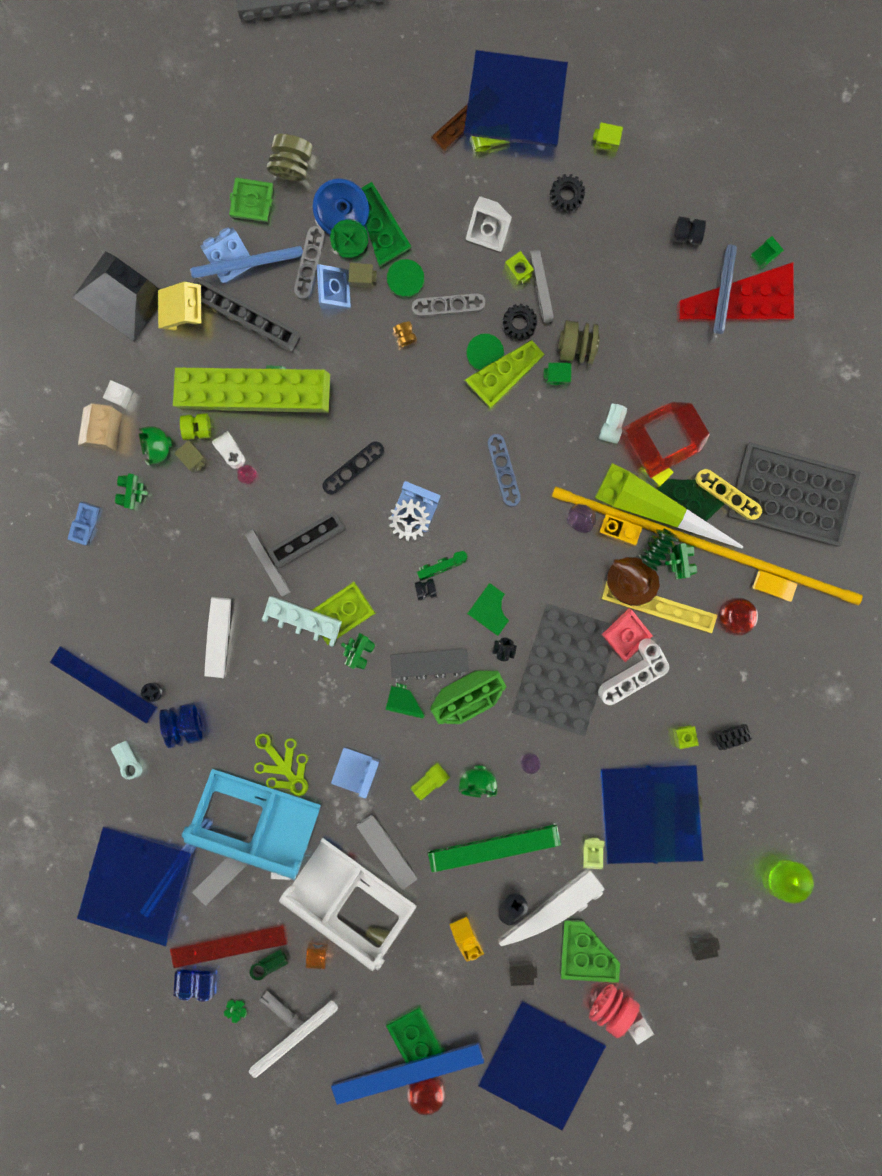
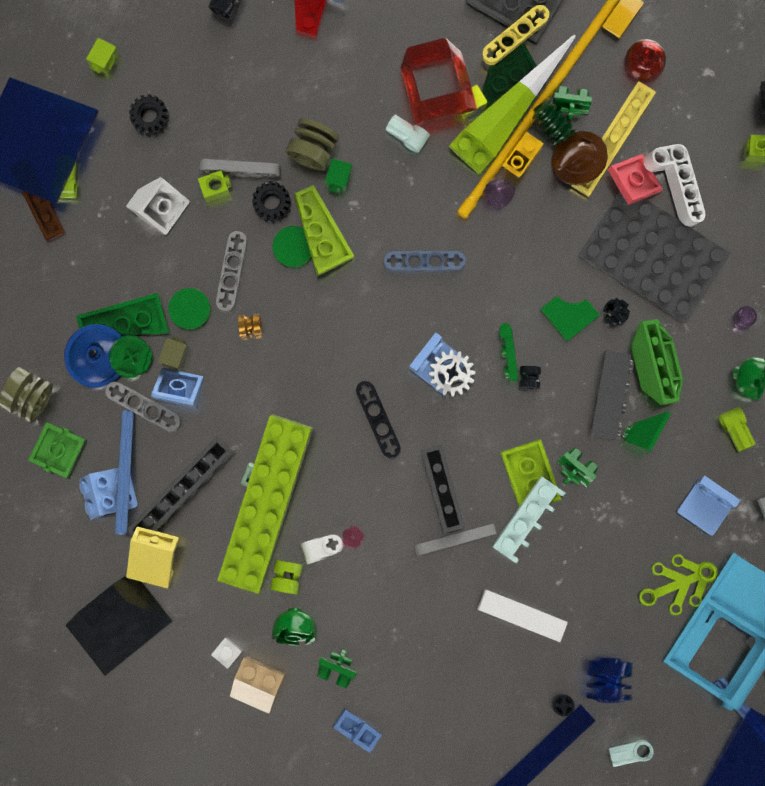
camera: 75 degrees left, 5 degrees down
olive brick [174,440,207,472] -> none

